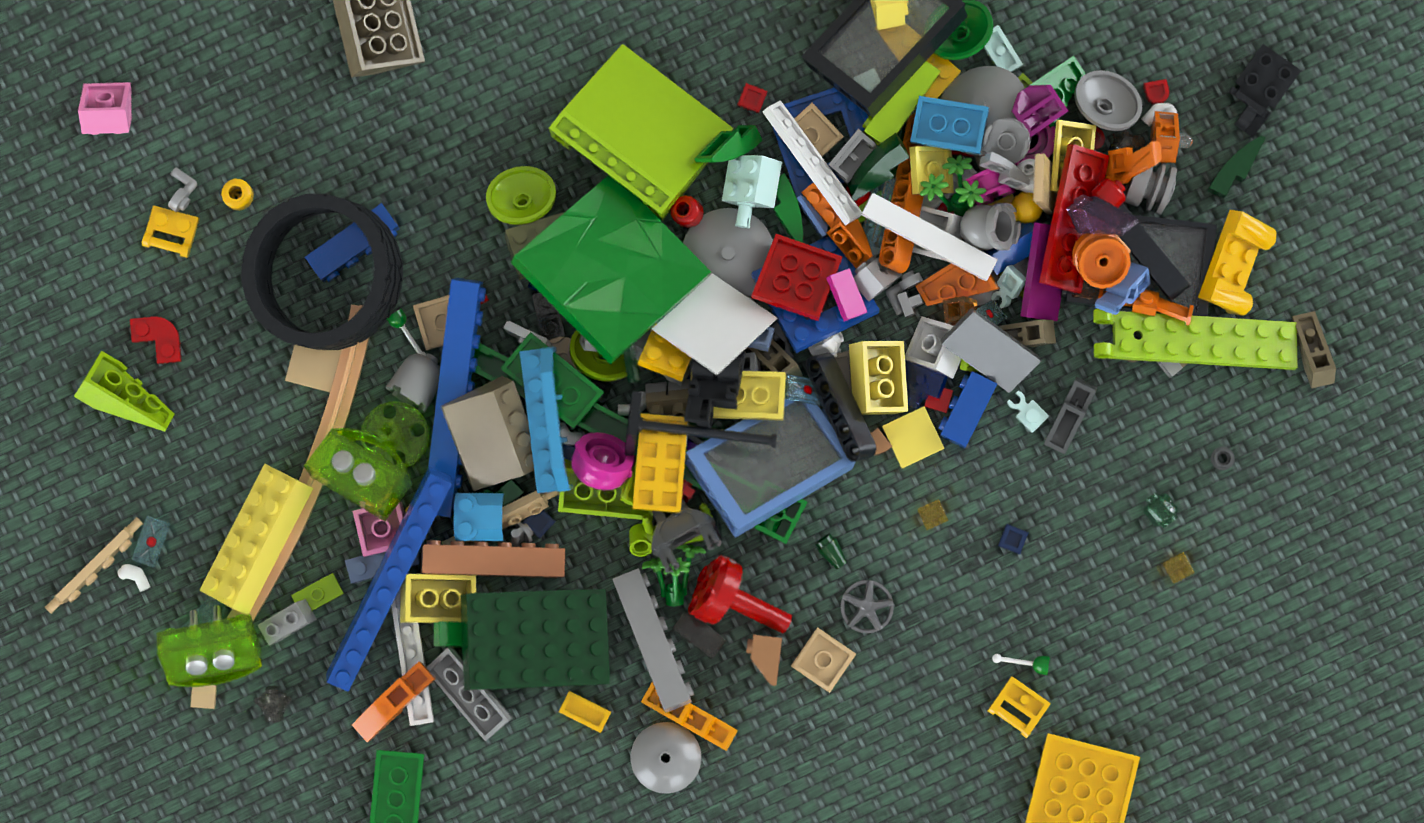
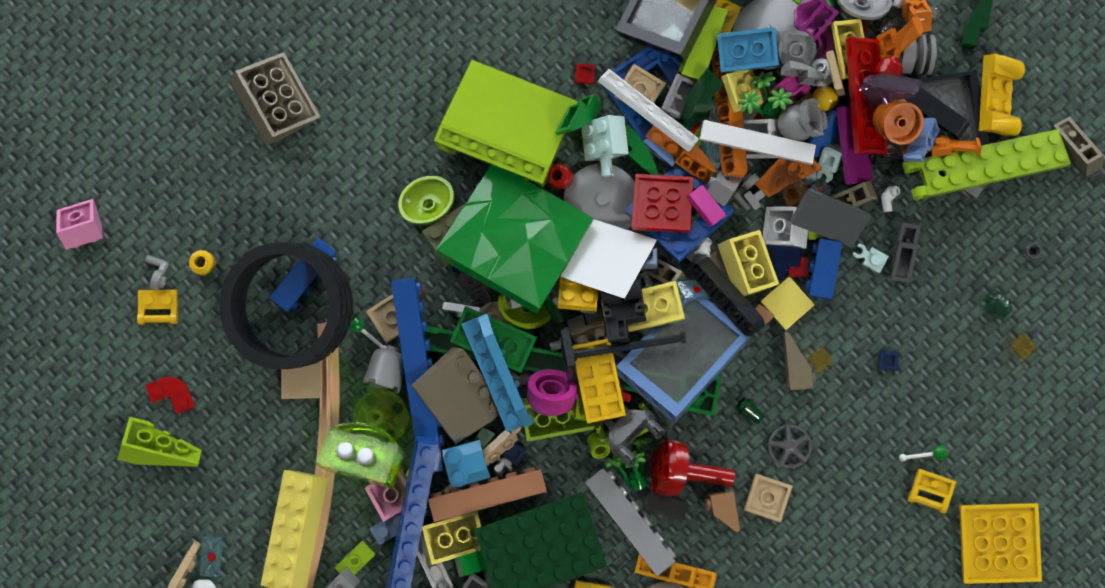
camera: 20 degrees left, 0 degrees up
none -> dark tan slope [782,332,816,391]
none -> white arm [881,186,900,213]

